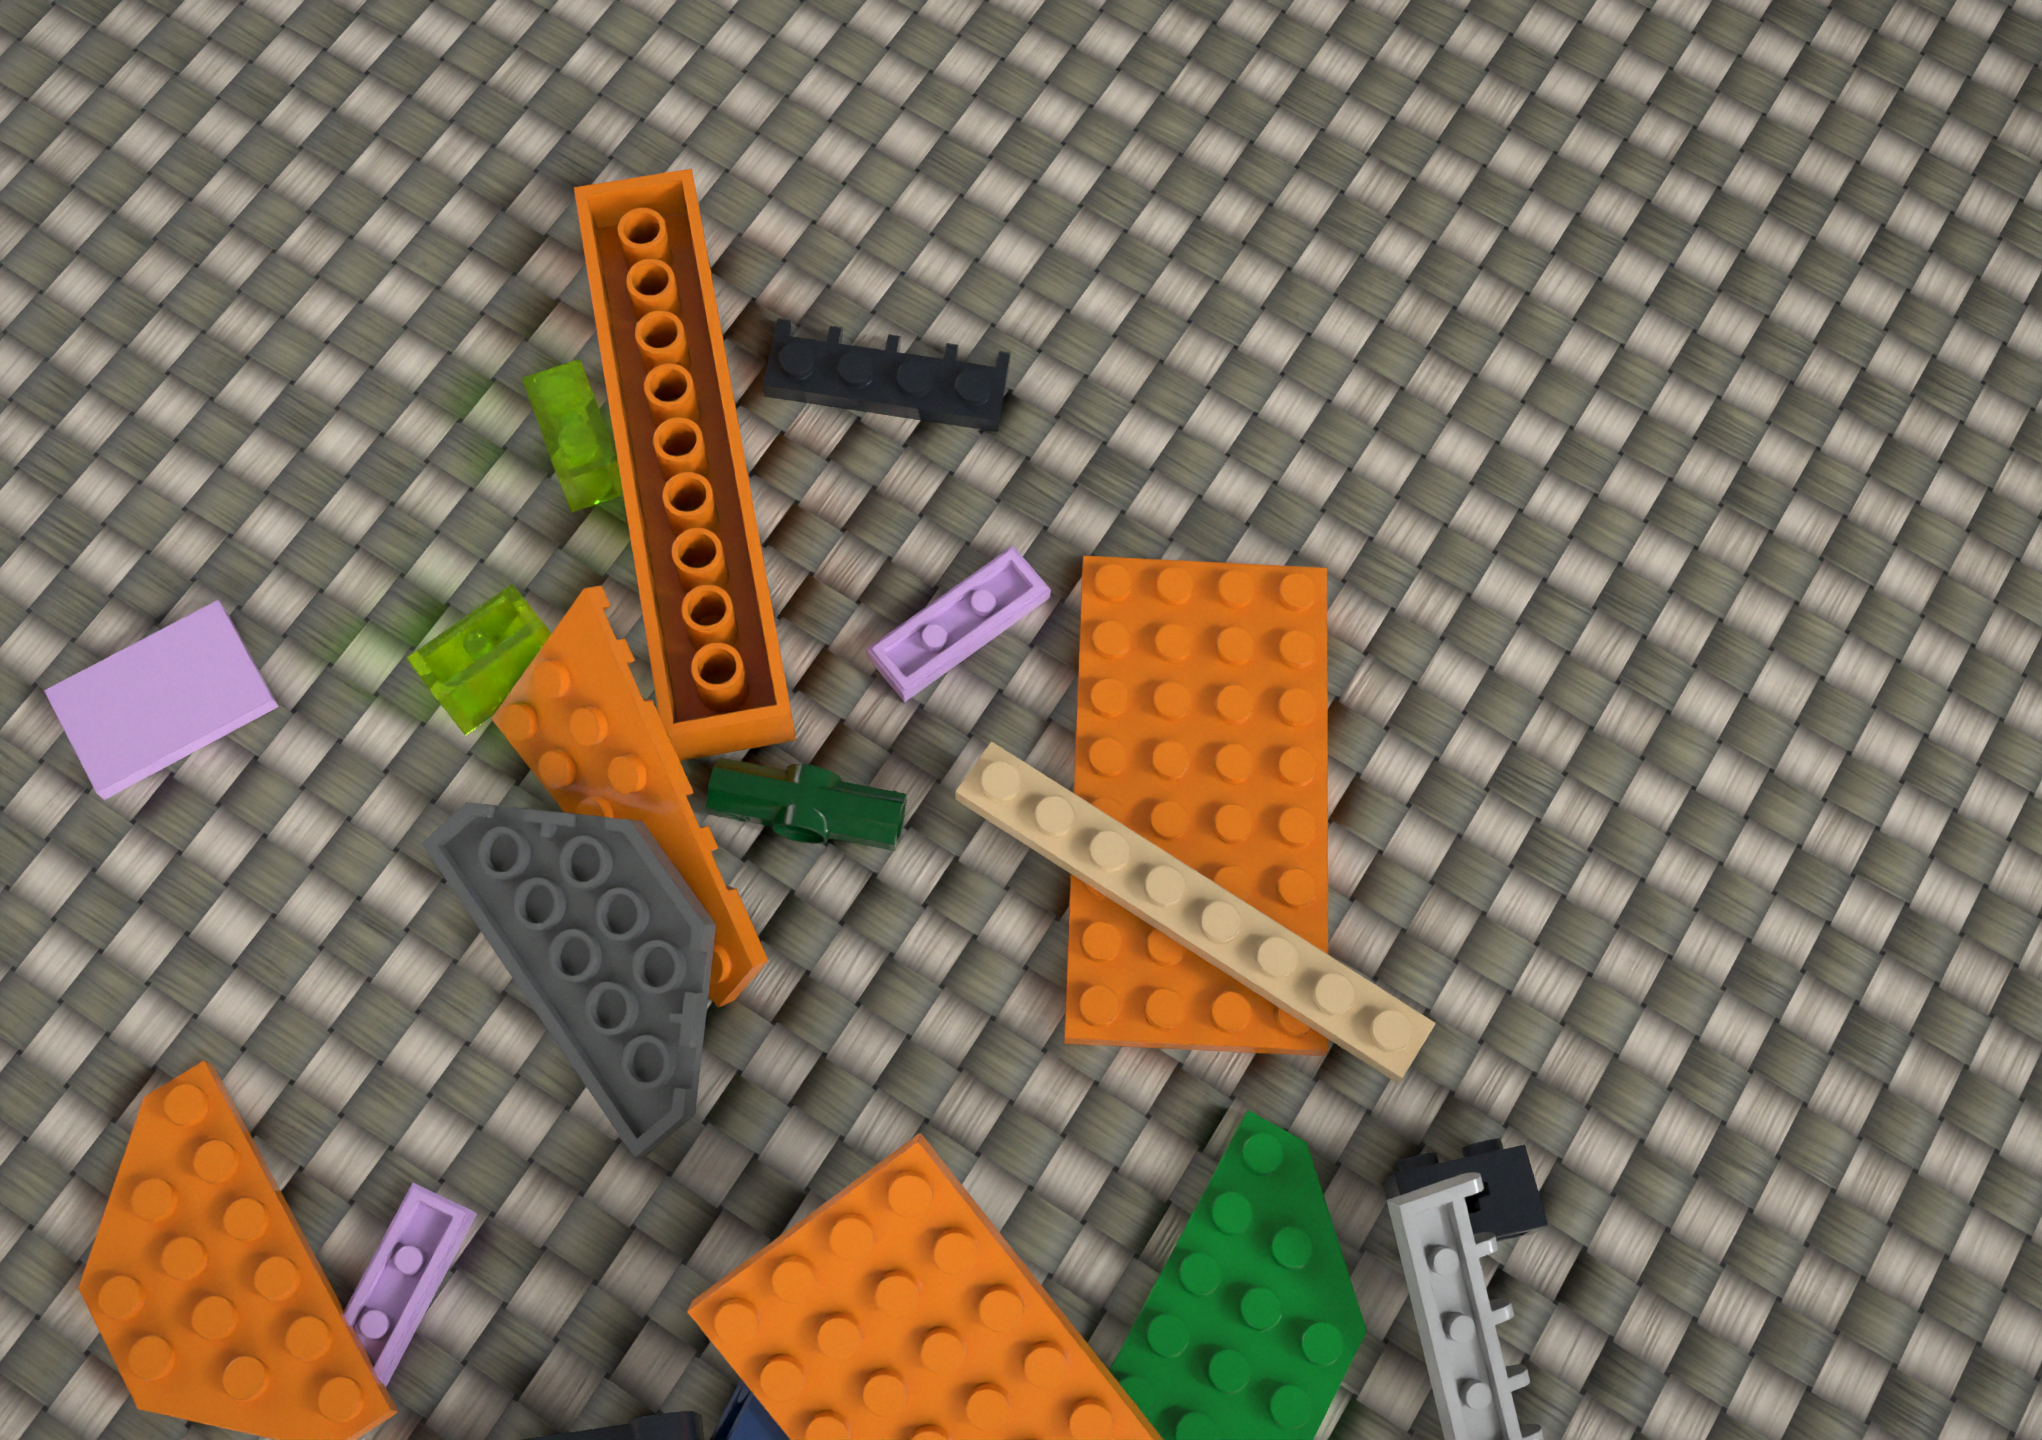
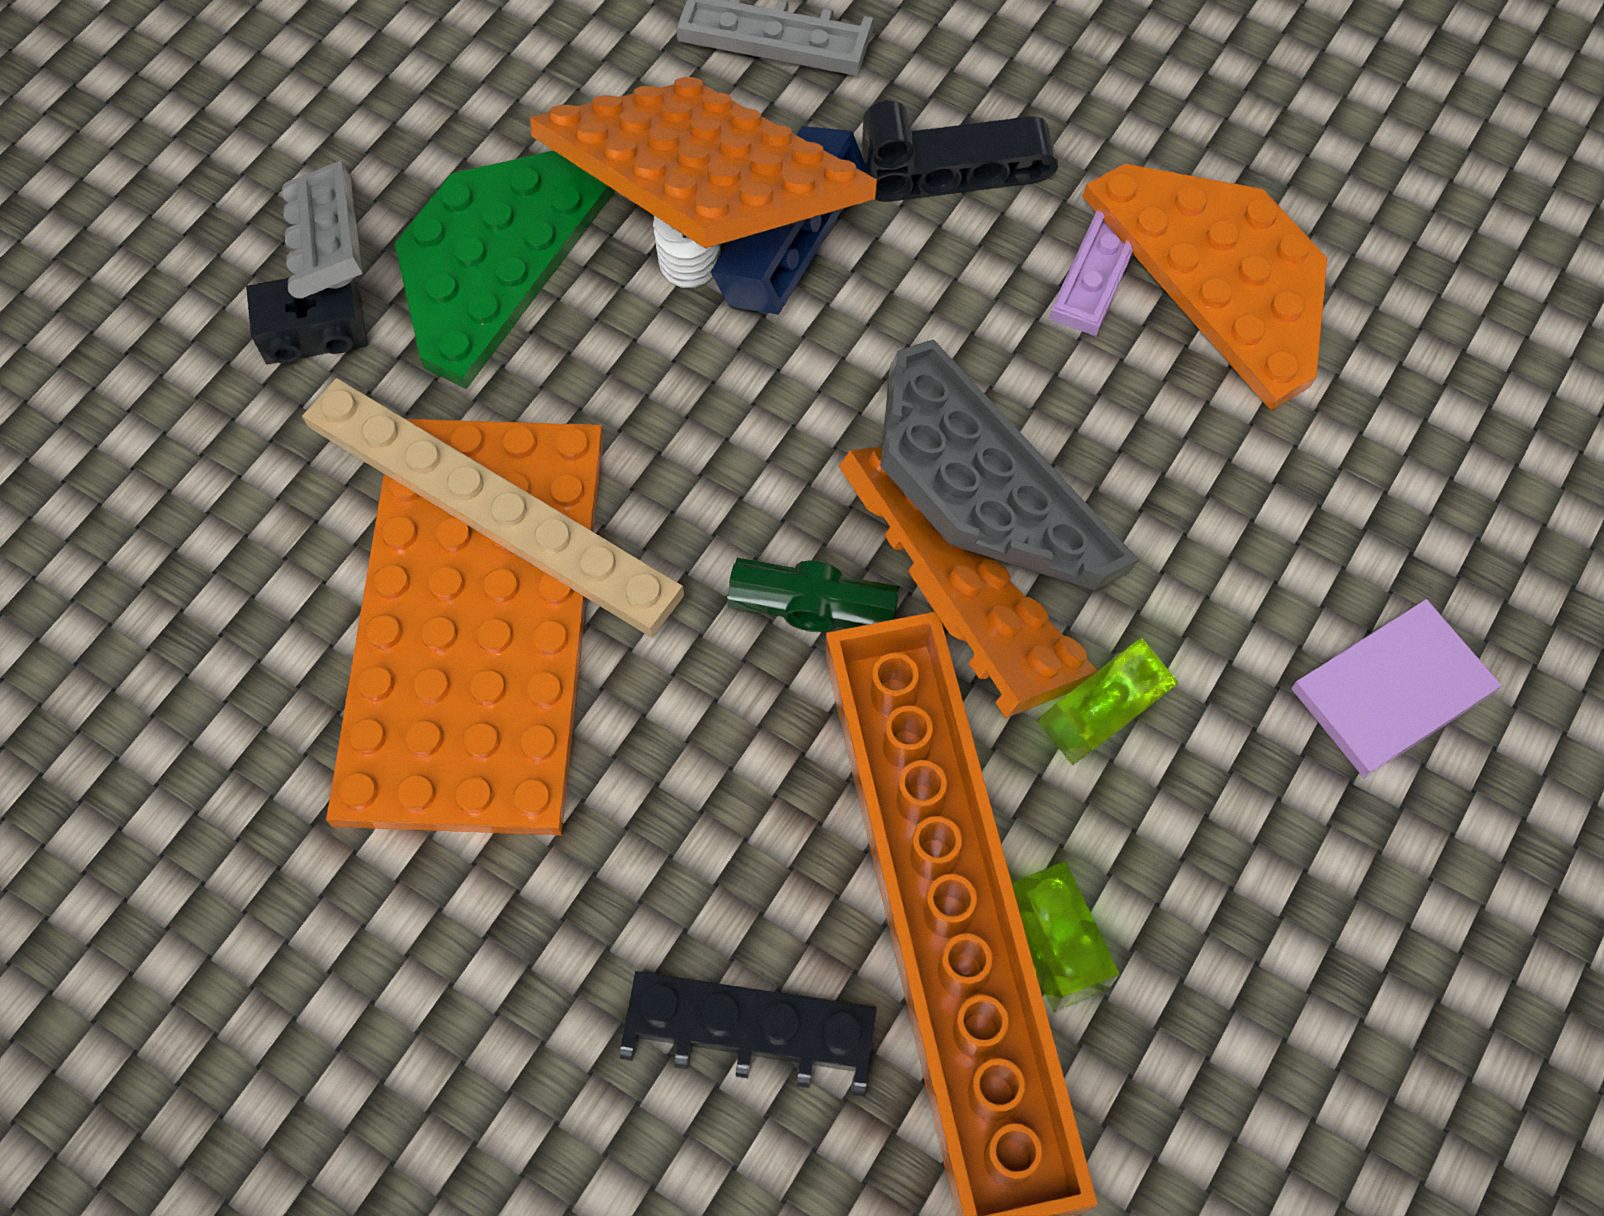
camera: 175 degrees left, 5 degrees down
lavender tile [866,545,1051,703] -> none

